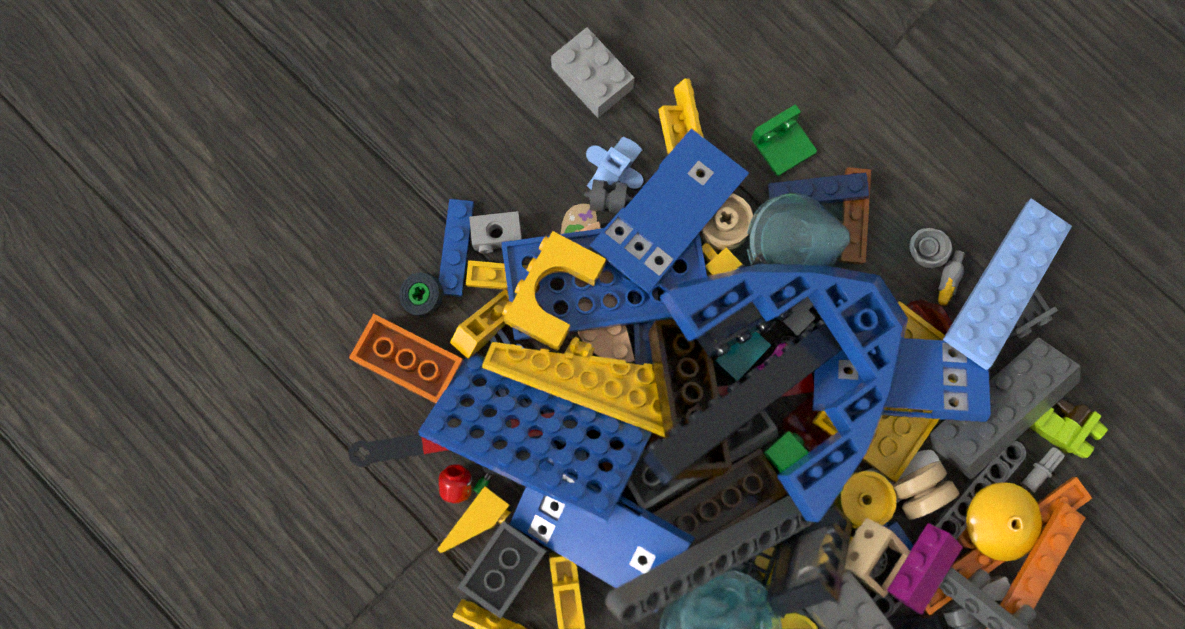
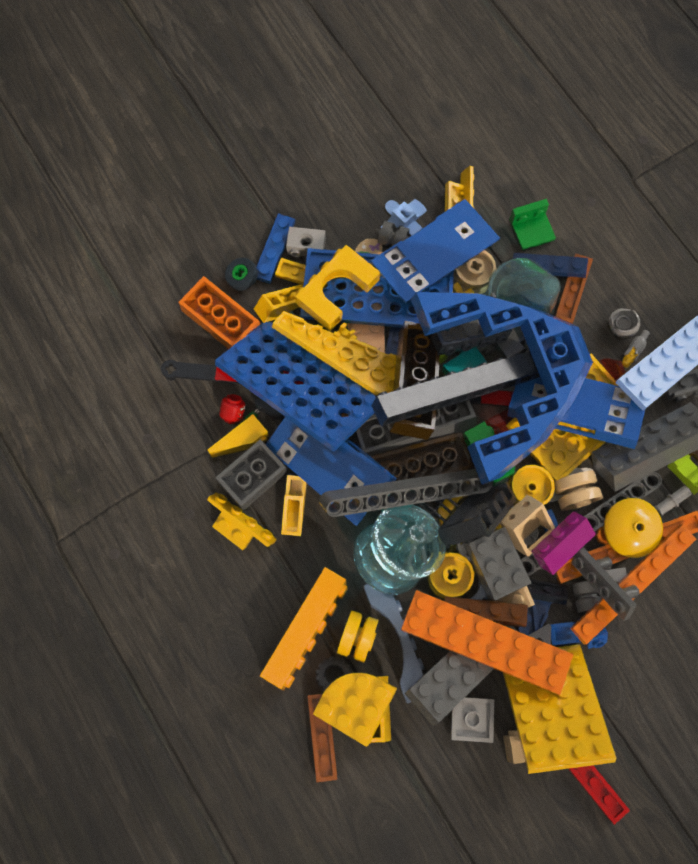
camera: 15 degrees right, 5 degrees down
light grey brick [551,27,634,118] -> none

